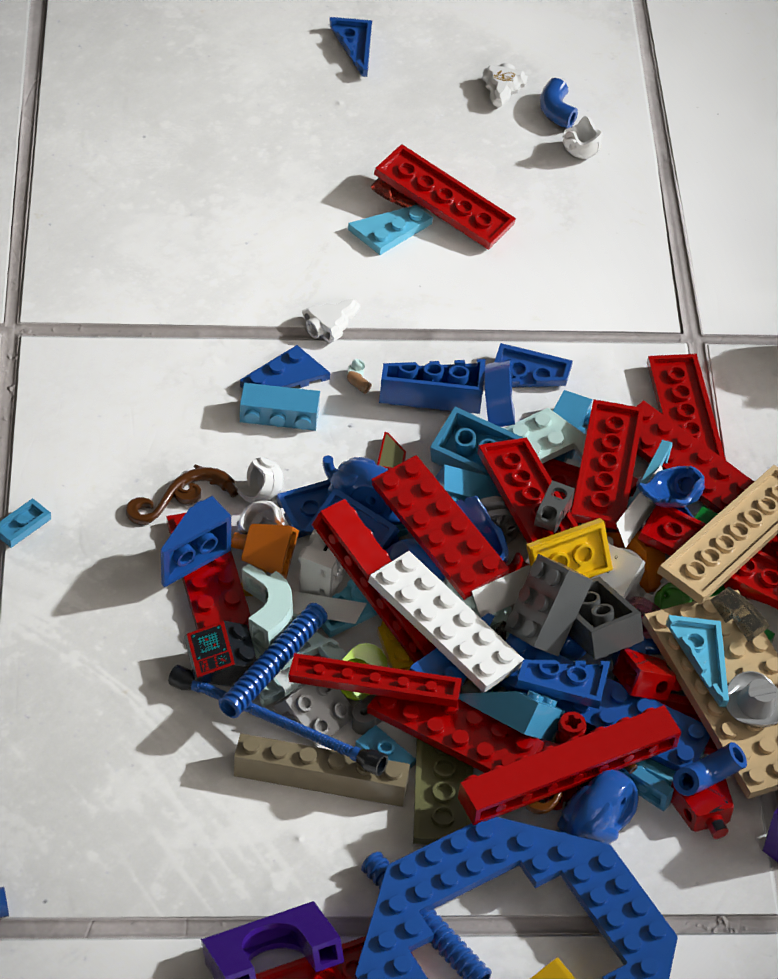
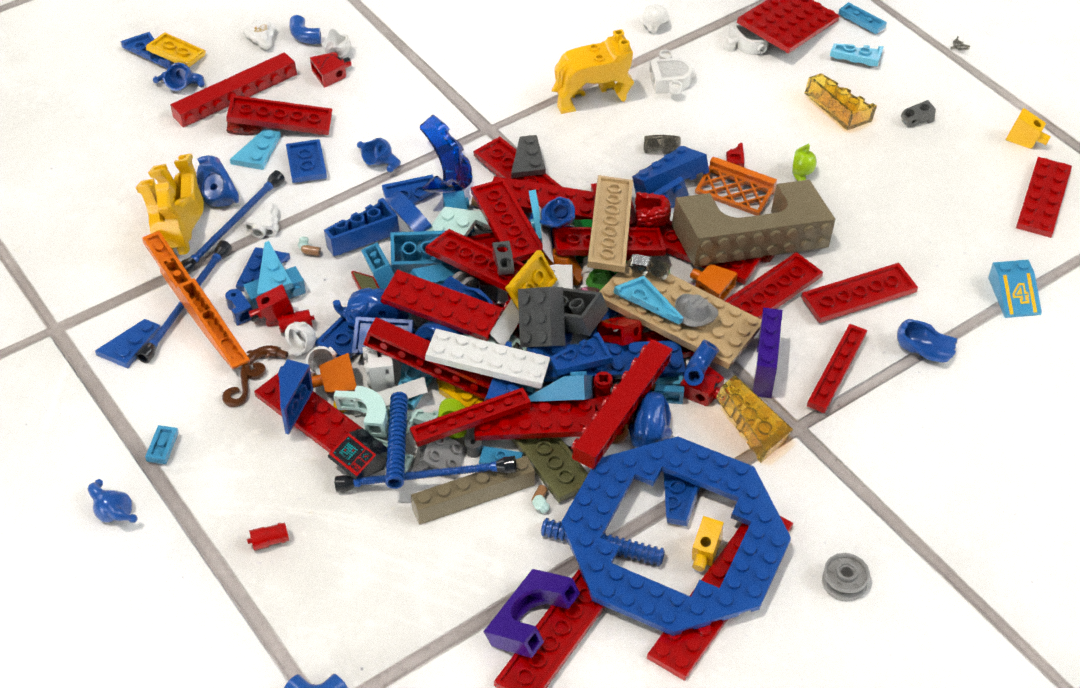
camera: 30 degrees left, 0 degrees up
none -> blue wing [95,319,161,369]
none -> yellow piece [135,153,204,255]
none -> hose [136,240,232,363]
none -> orange slope [142,231,250,369]
none -> yellow tile [146,32,206,67]
none -> blue piece [153,62,205,91]
none -> red brick [170,52,297,127]
none -> blue hose [181,170,285,274]
none -> blue piece [196,155,239,207]
none -> blue leg [225,289,252,326]
none -> red piece [247,522,289,551]
none -> red torso [249,284,295,327]
none -> medium azure wing [257,241,293,296]
none -> red piece [277,309,315,334]
none -> blue plate [286,139,327,183]
none -> red torso [310,52,352,88]
none -> blue piece [357,137,401,173]
none -> dark azure brick [361,242,394,289]
none -> clear blue windscreen [420,115,472,193]
none -> dark grey wing [511,135,546,178]
none -> light aqua arm [531,485,550,513]
none -> blue wing [663,472,700,526]
none -> clear yellow wedge [716,375,793,463]

